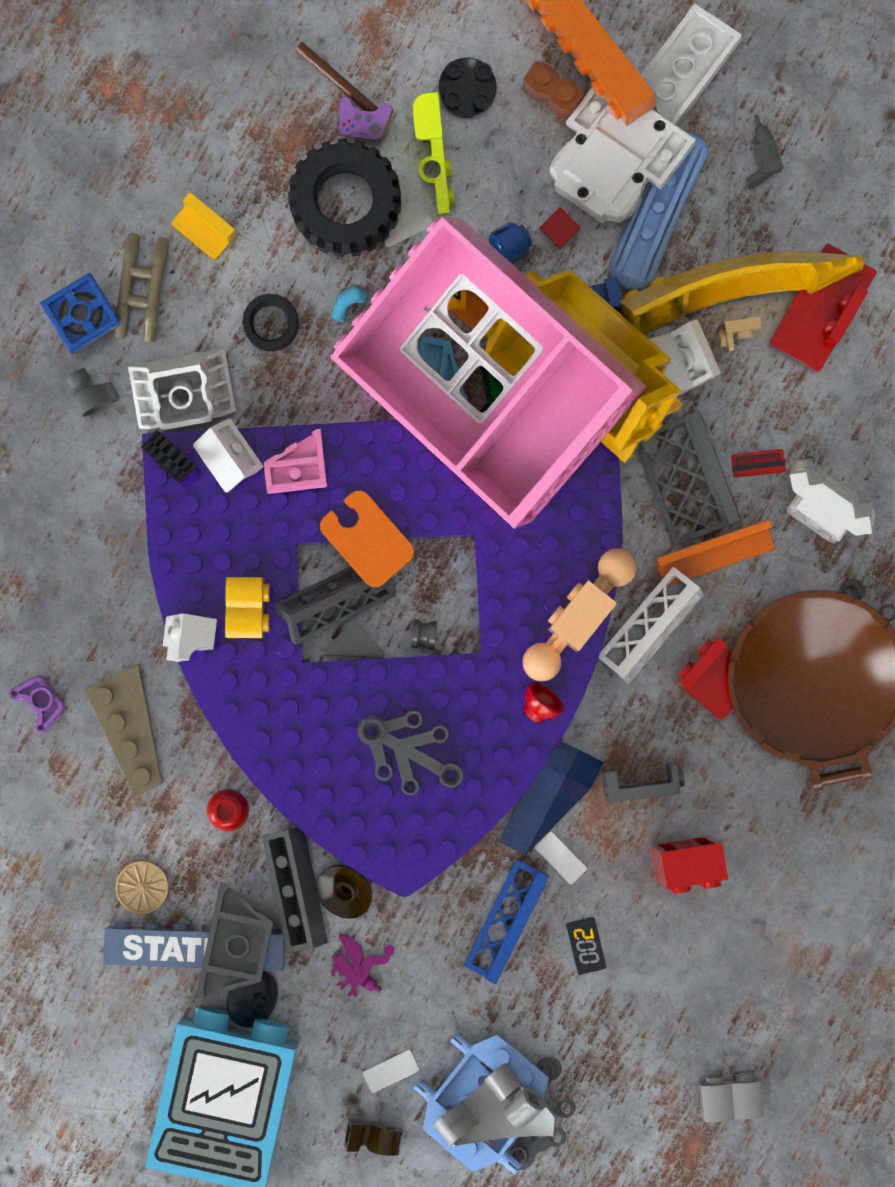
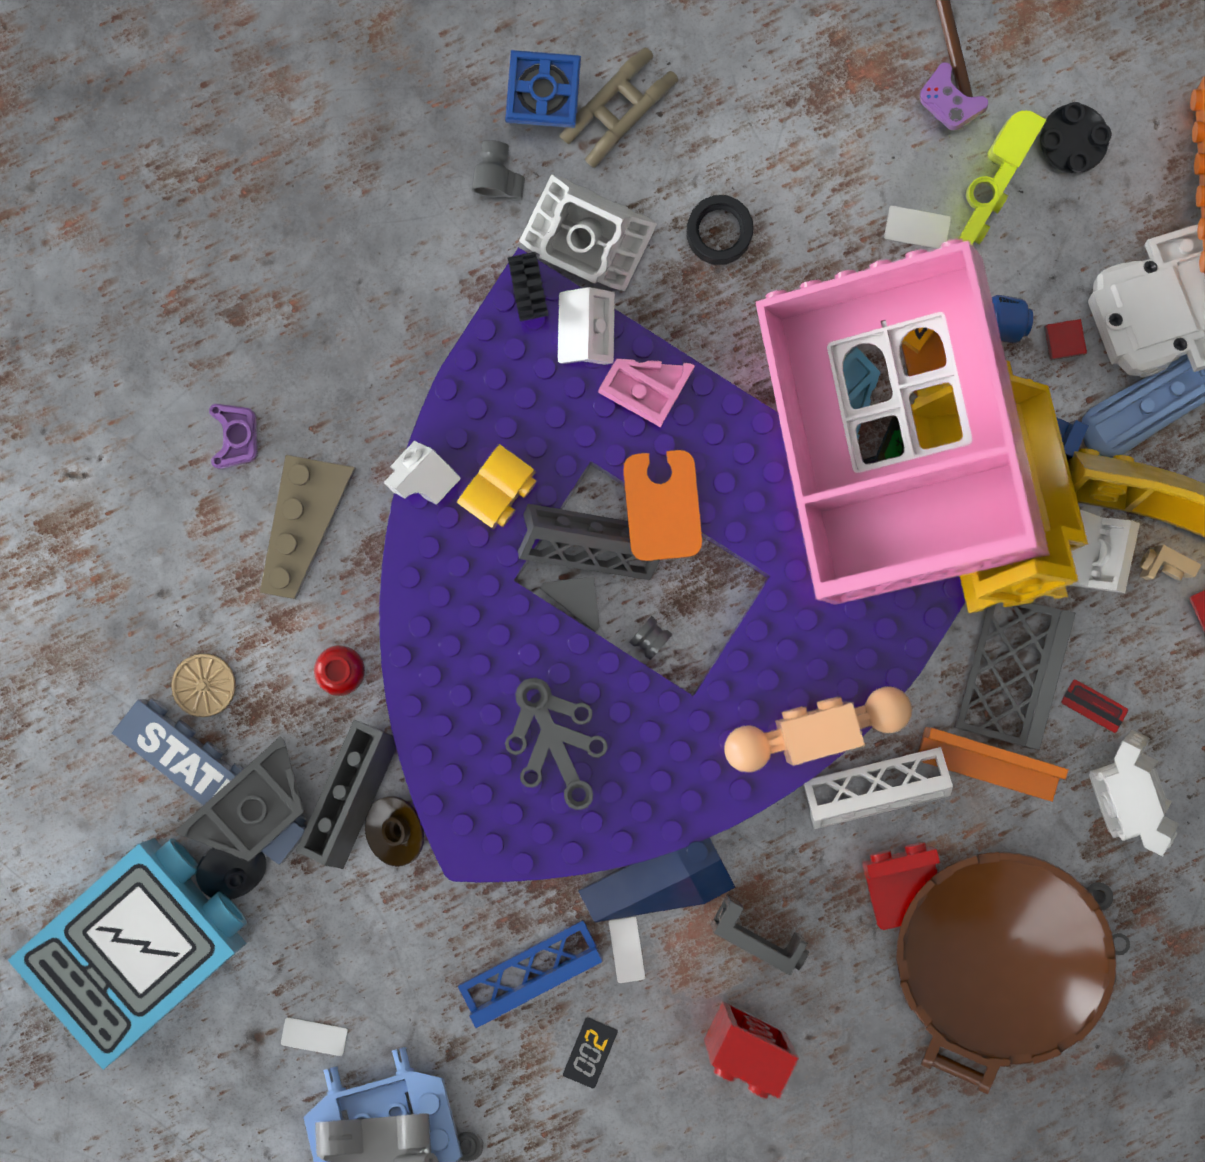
camera: 35 degrees right, 0 degrees up
yellow panel [171,192,237,261] -> none
black tyre [288,138,401,257] -> none
medium azure arm [330,285,368,323] -> none
magenta piece [331,933,394,997] -> none
dark brown leg [344,1118,403,1156] -> none
dark orange brick [523,61,584,119] -> none
red piece [523,682,565,723] -> none

